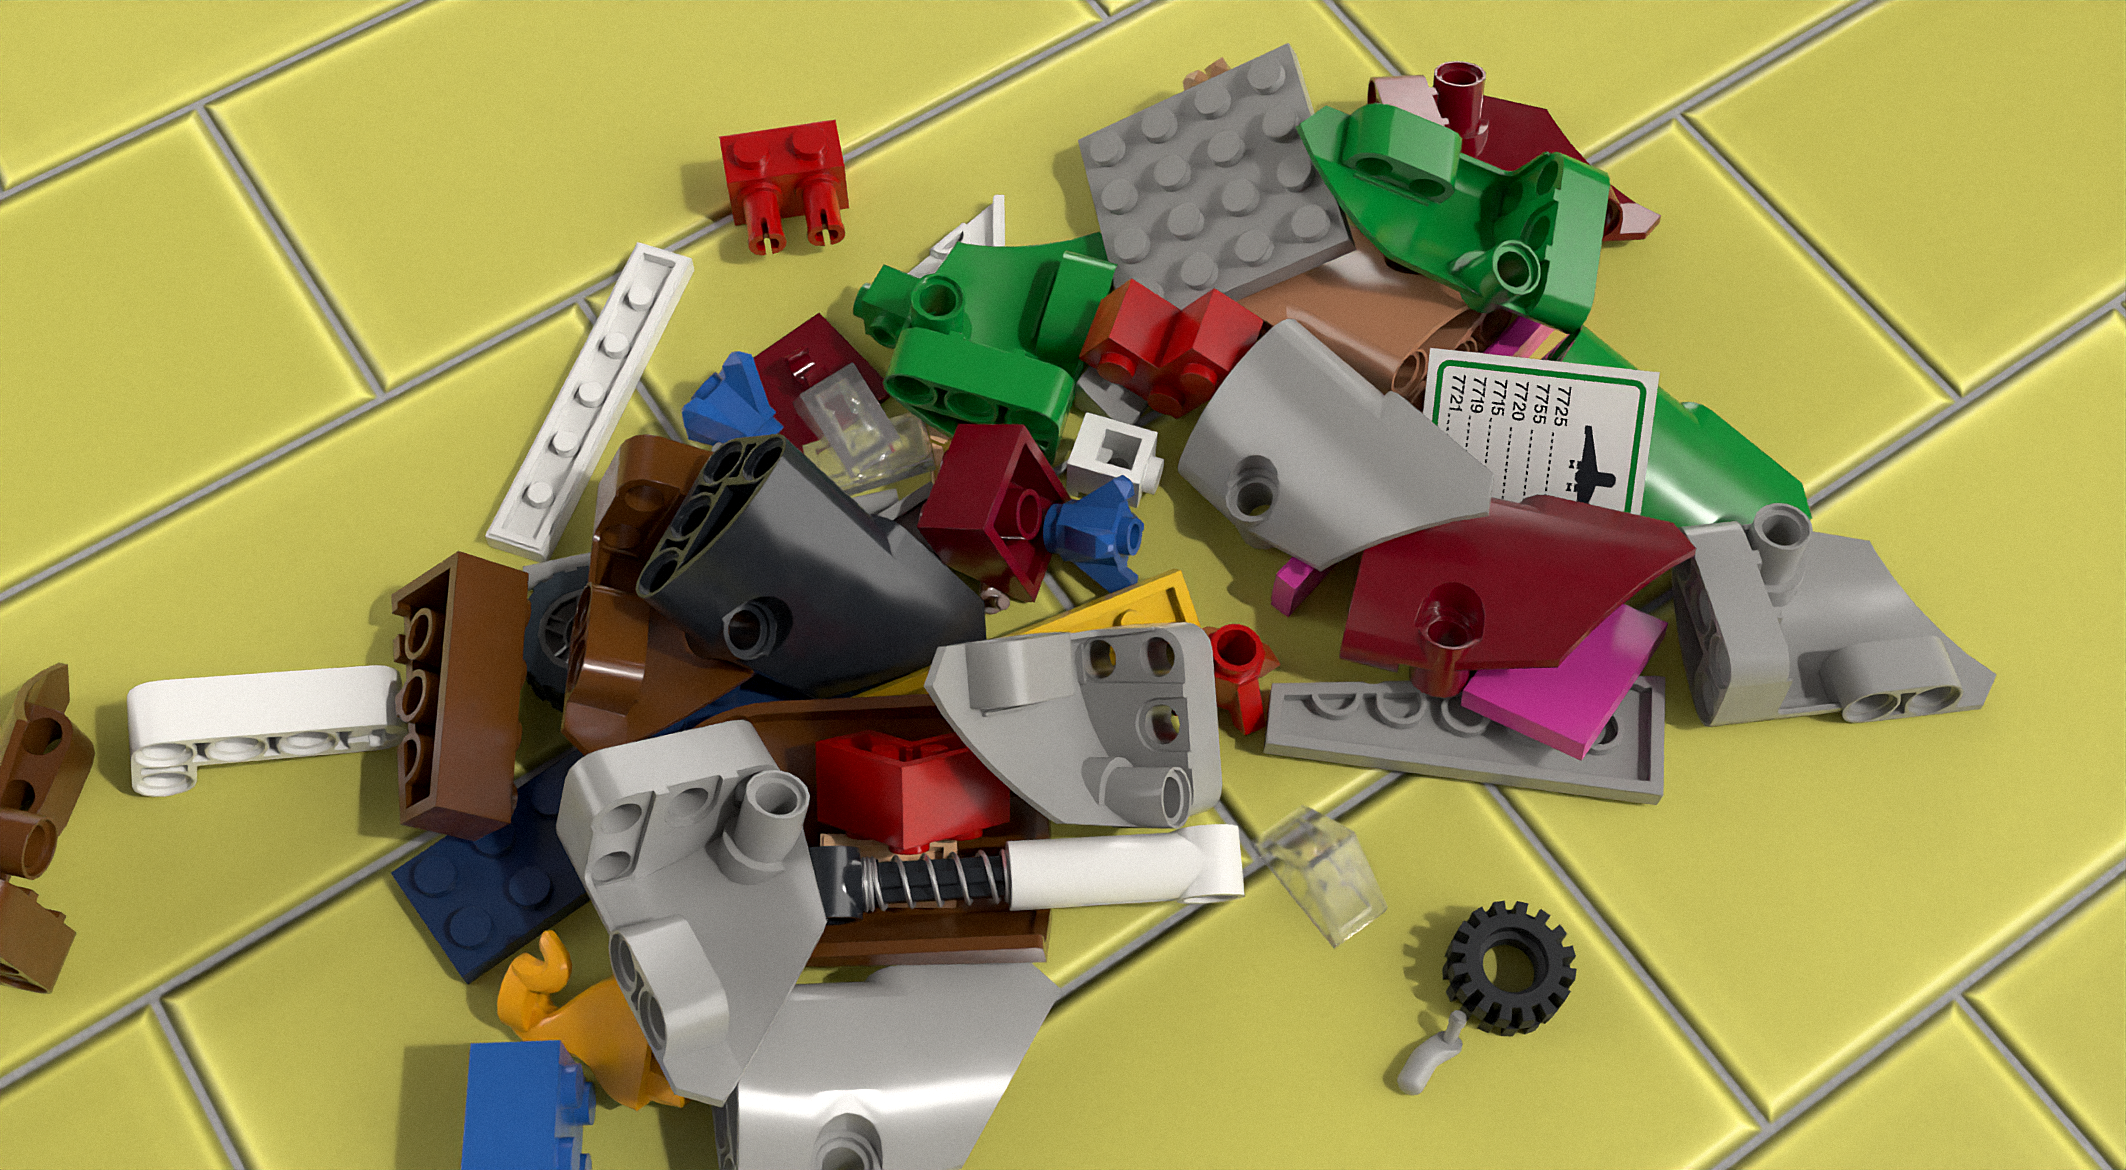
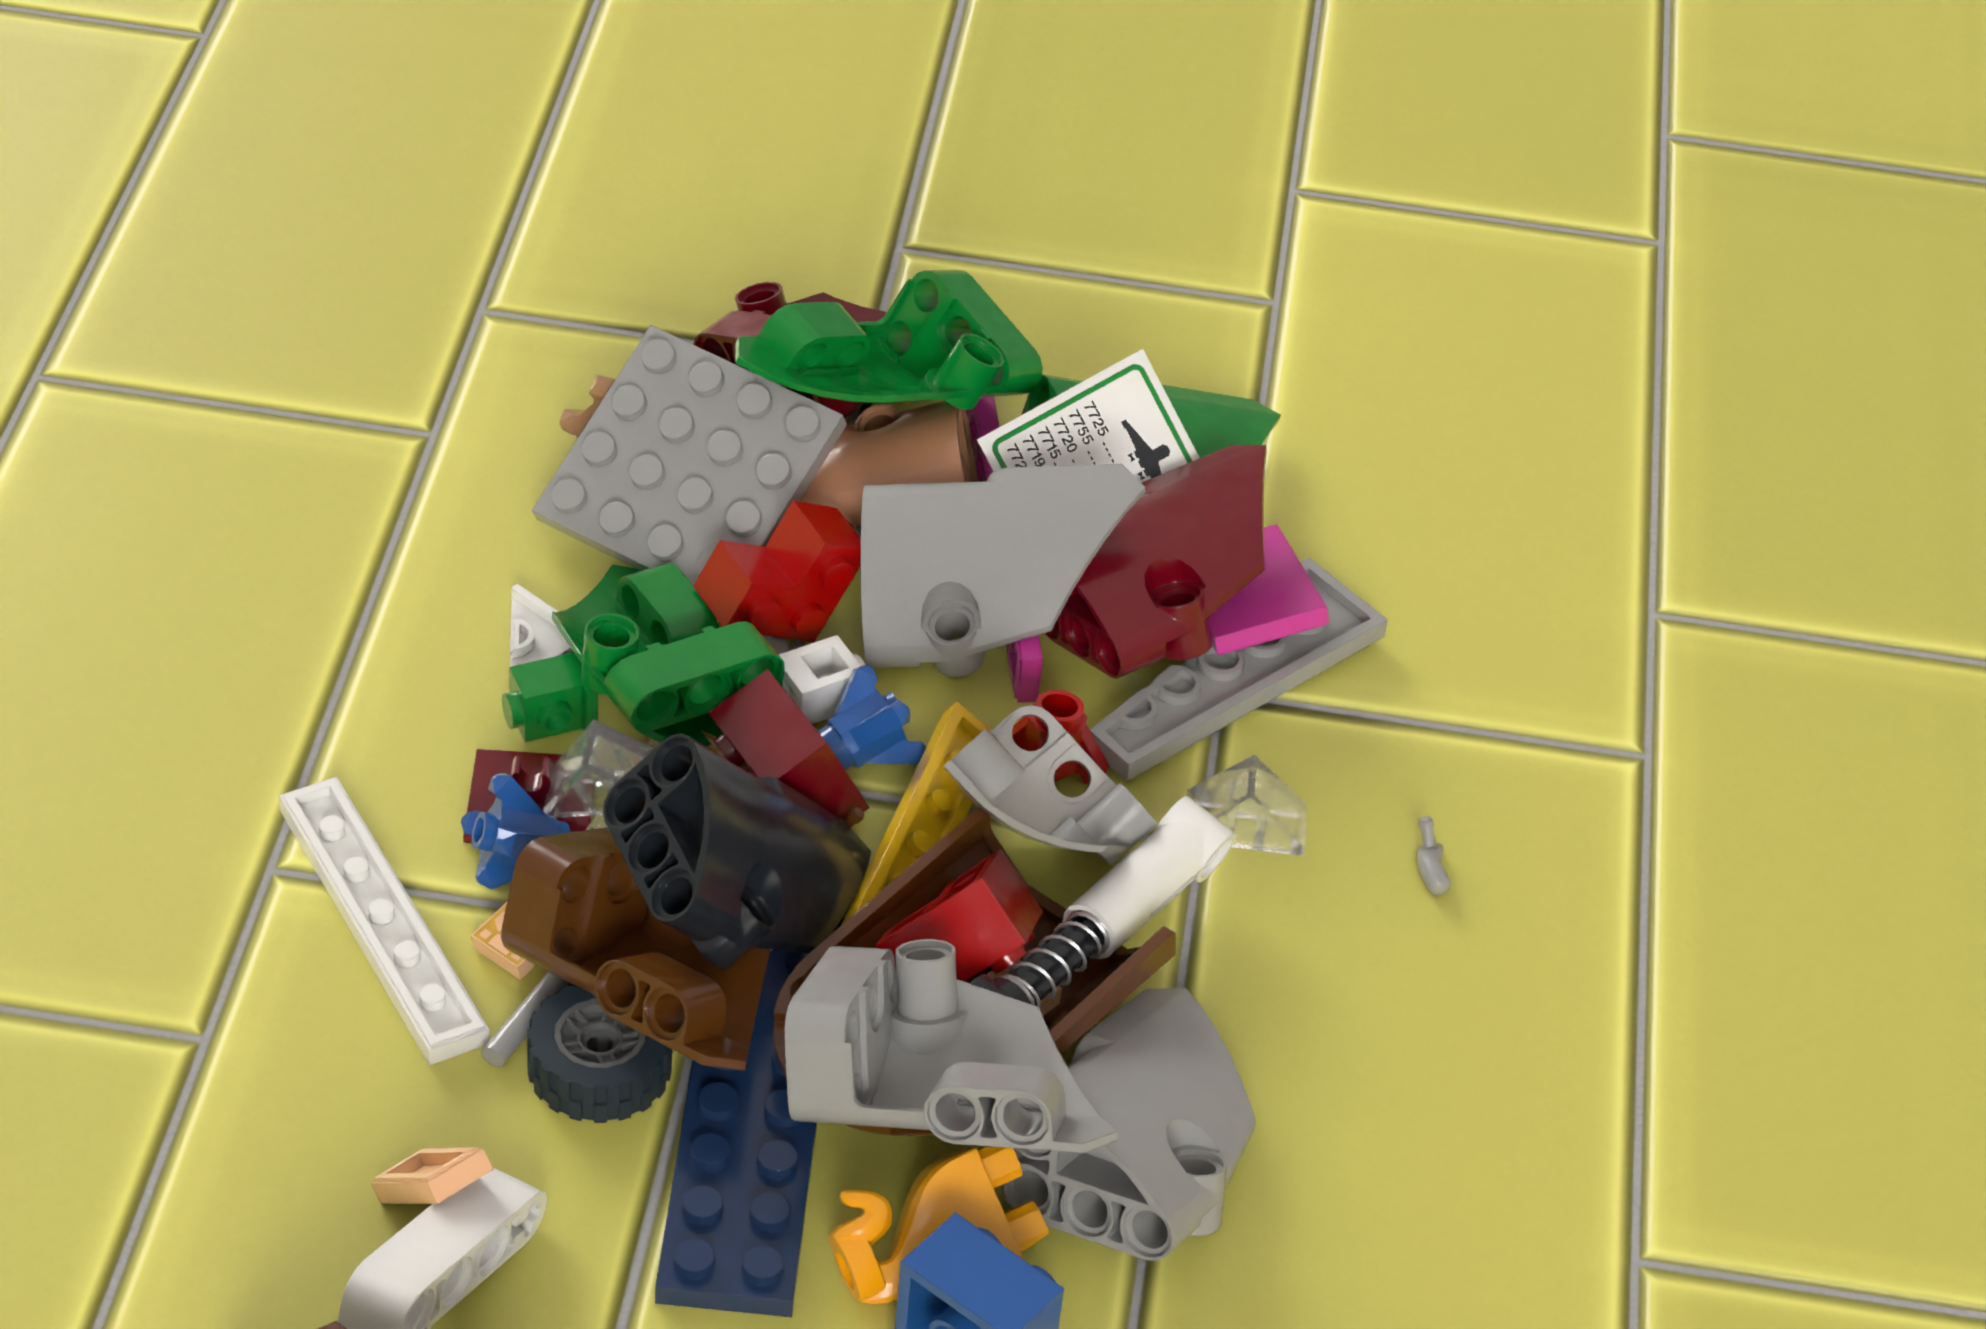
camera: 50 degrees left, 20 degrees down
reddish brown wedge [391,551,531,841] -> none
red brick [719,119,849,255] -> none
black tyre [1442,900,1577,1037] -> none
light grey panel [1672,503,1997,727] -> none
none -> light nougat tile [371,1147,494,1204]

